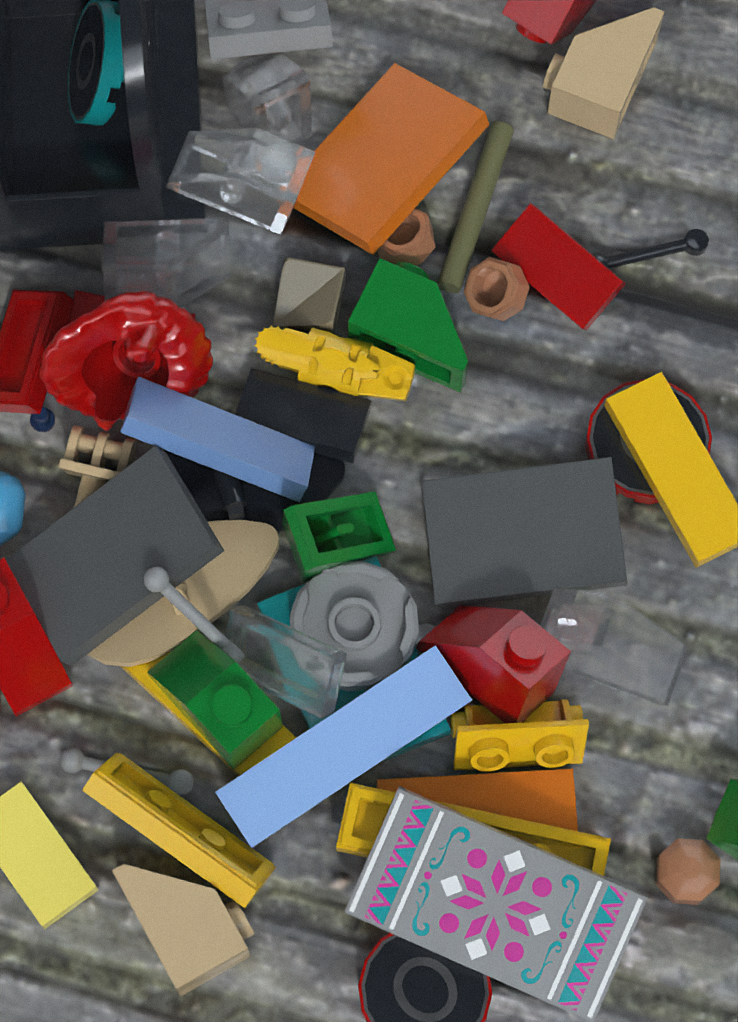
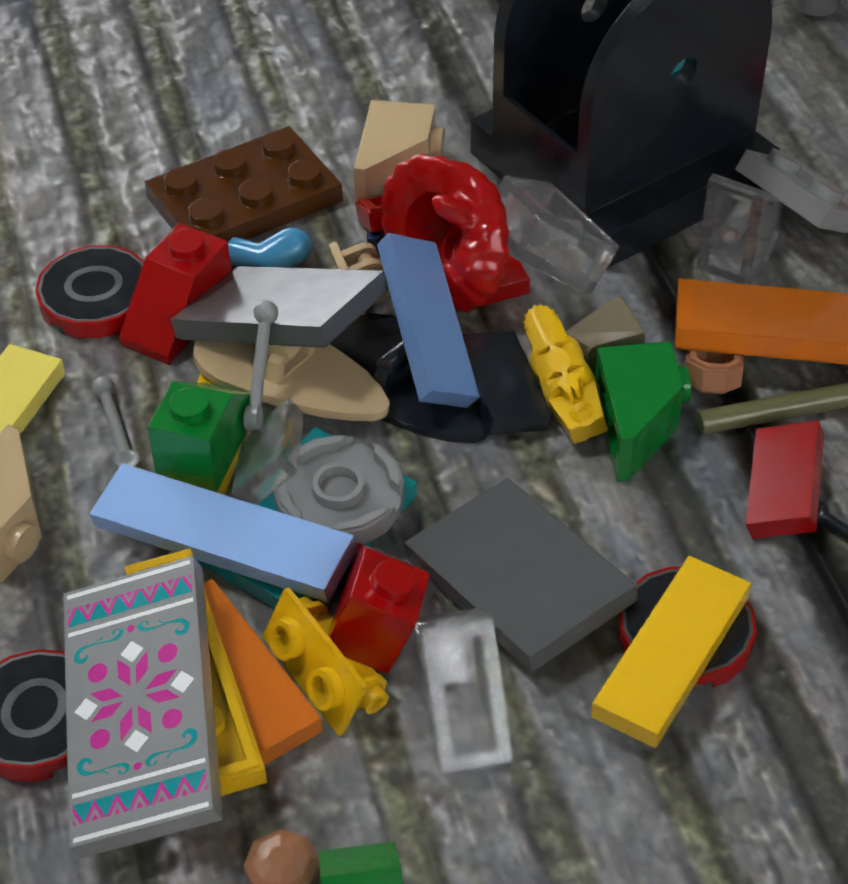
camera: 60 degrees right, 25 degrees down
yellow tile [82,752,276,908] -> none
clear slope [166,128,315,235] -> none
green slope [282,491,396,583] -> none
nougat tile [463,257,530,321] -> none

